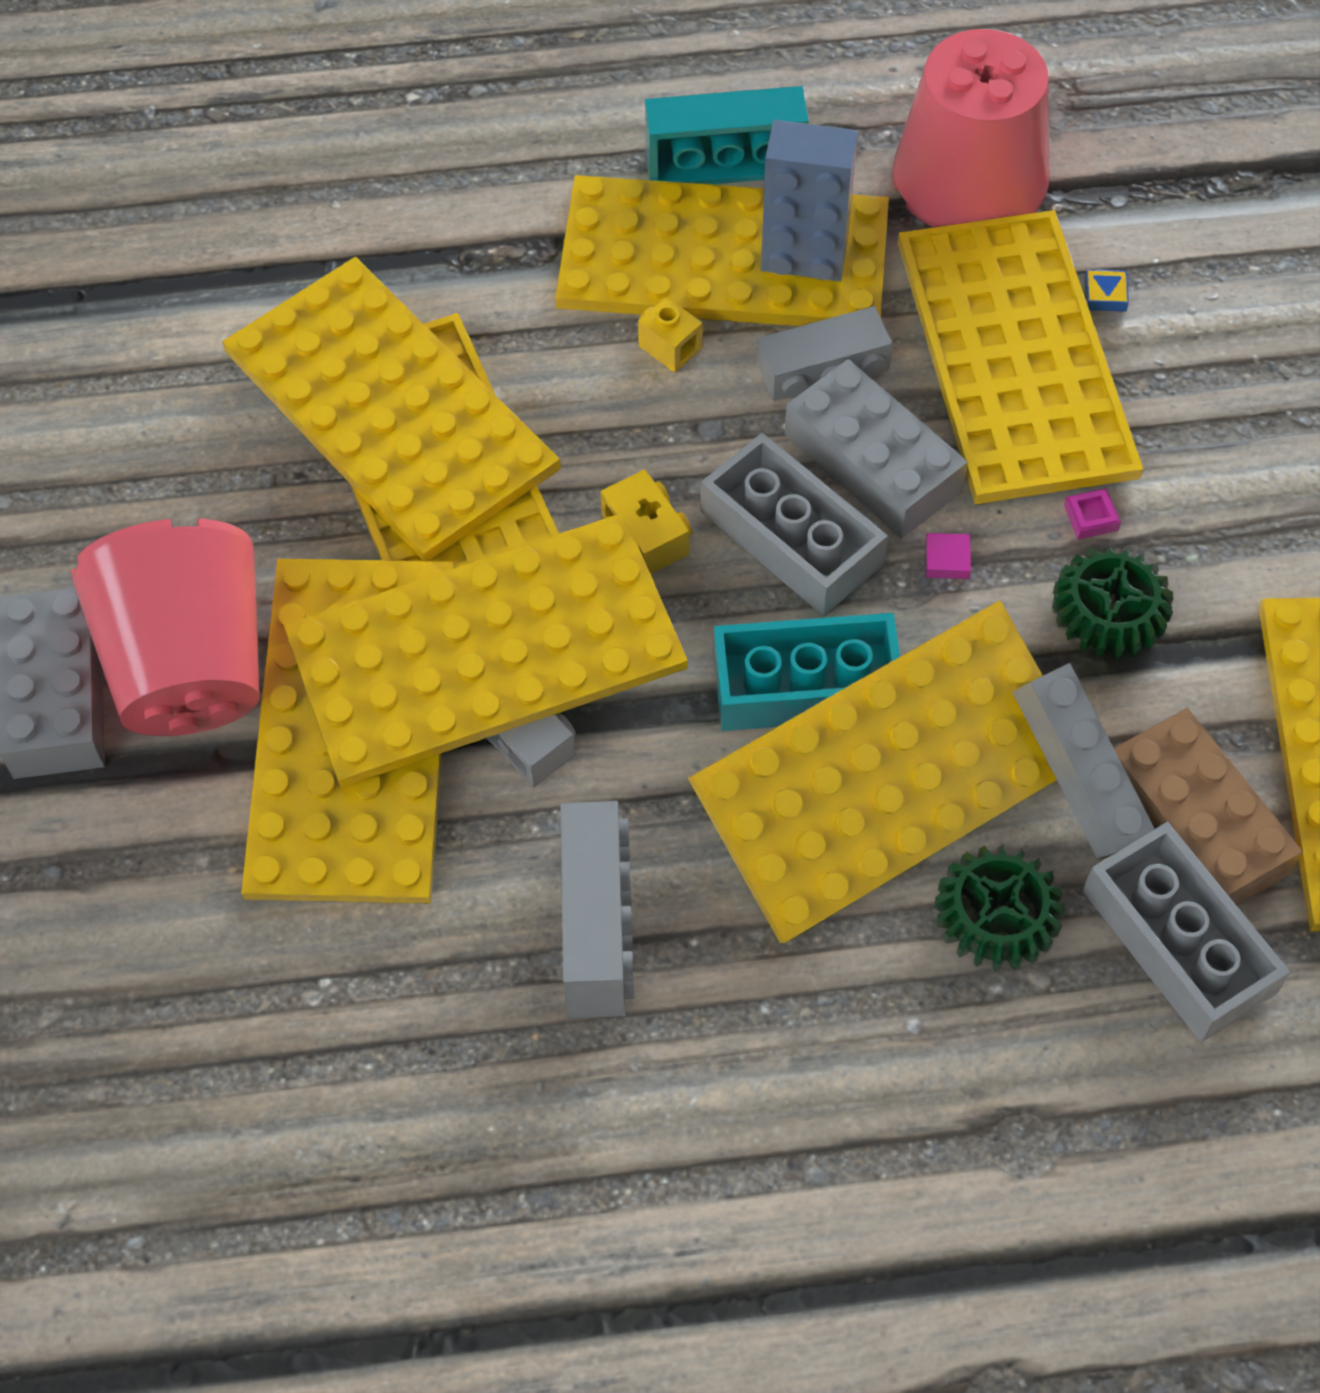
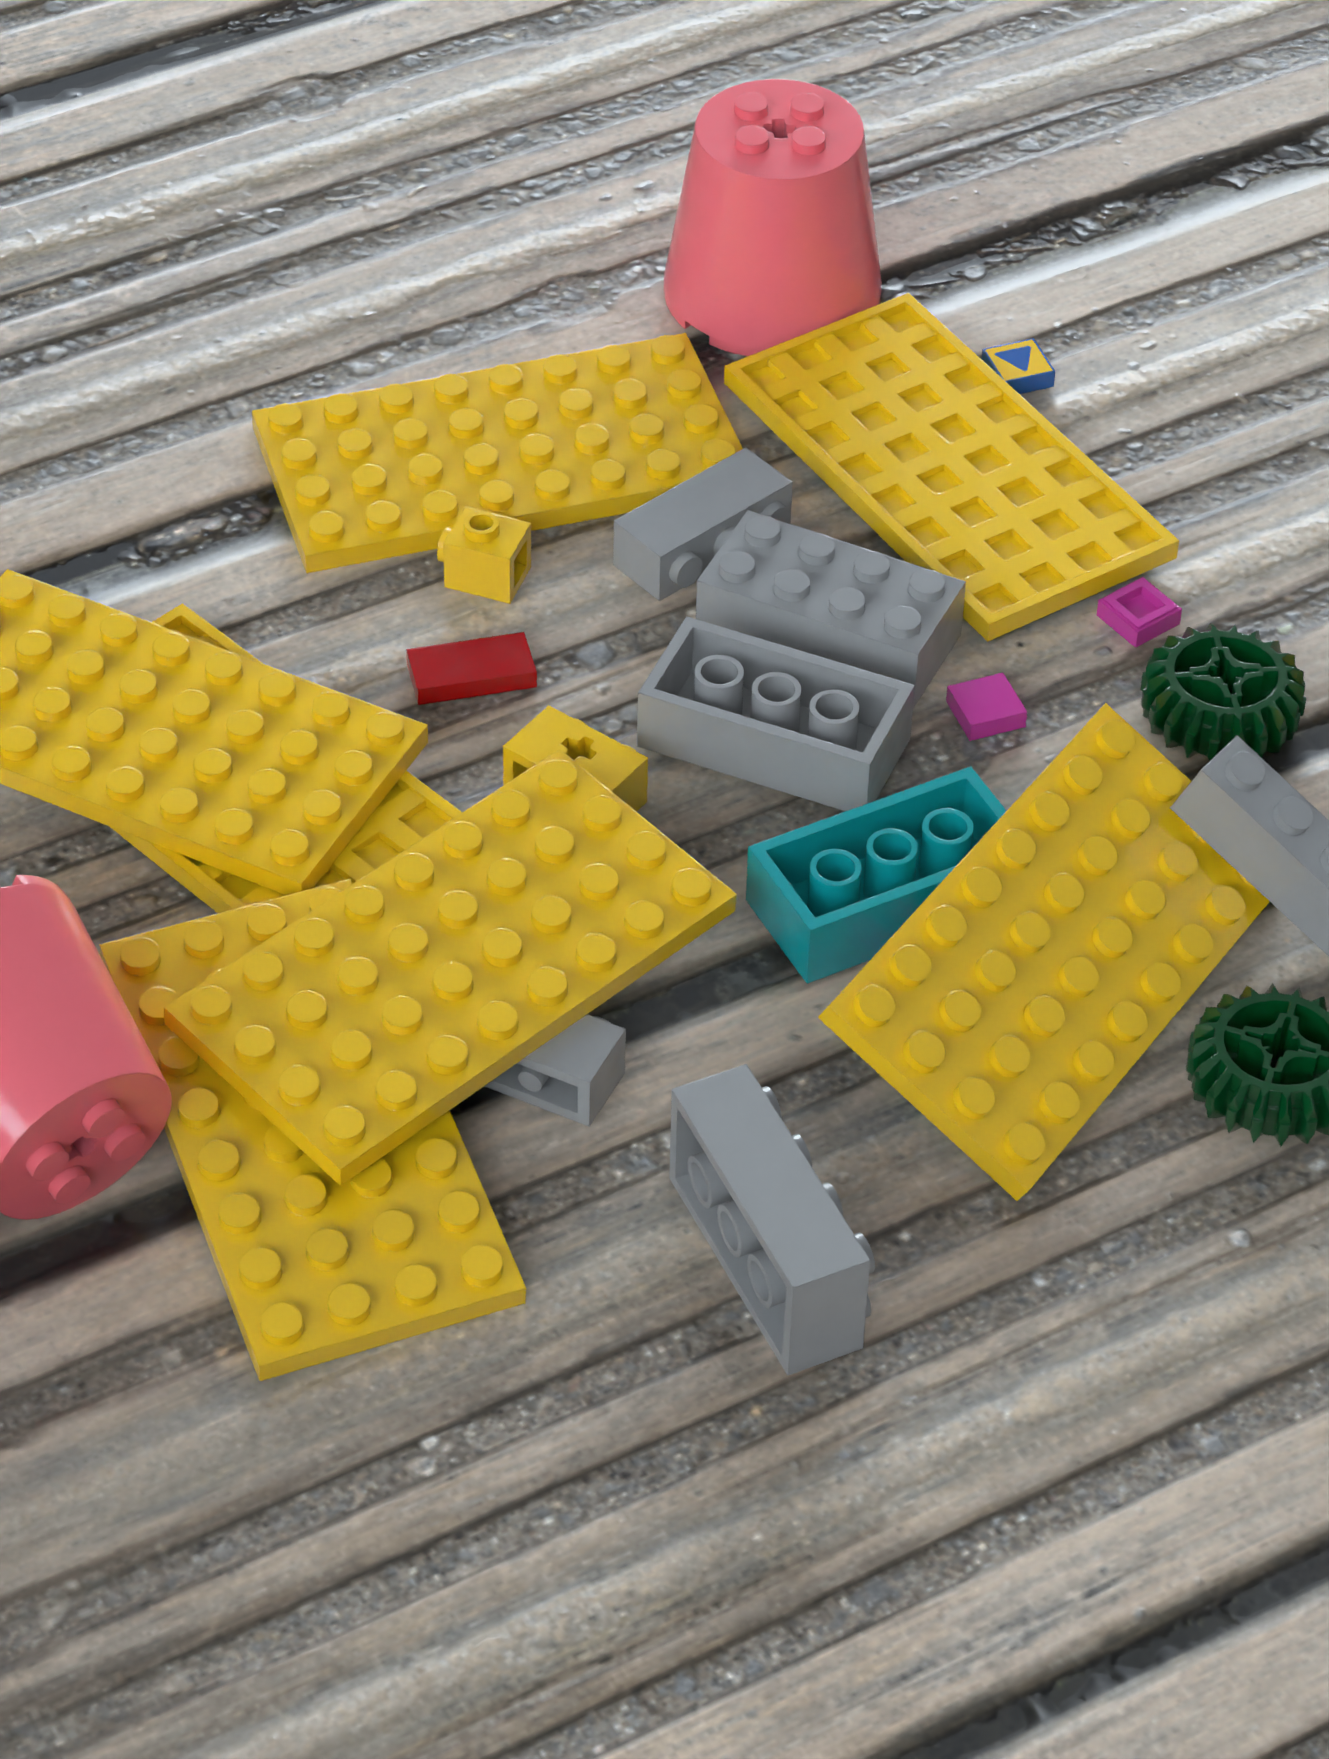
camera: 25 degrees left, 15 degrees down
teal brick [645,86,809,184] -> none
sand blue brick [761,120,858,281] -> none
none -> red tile [406,632,537,705]

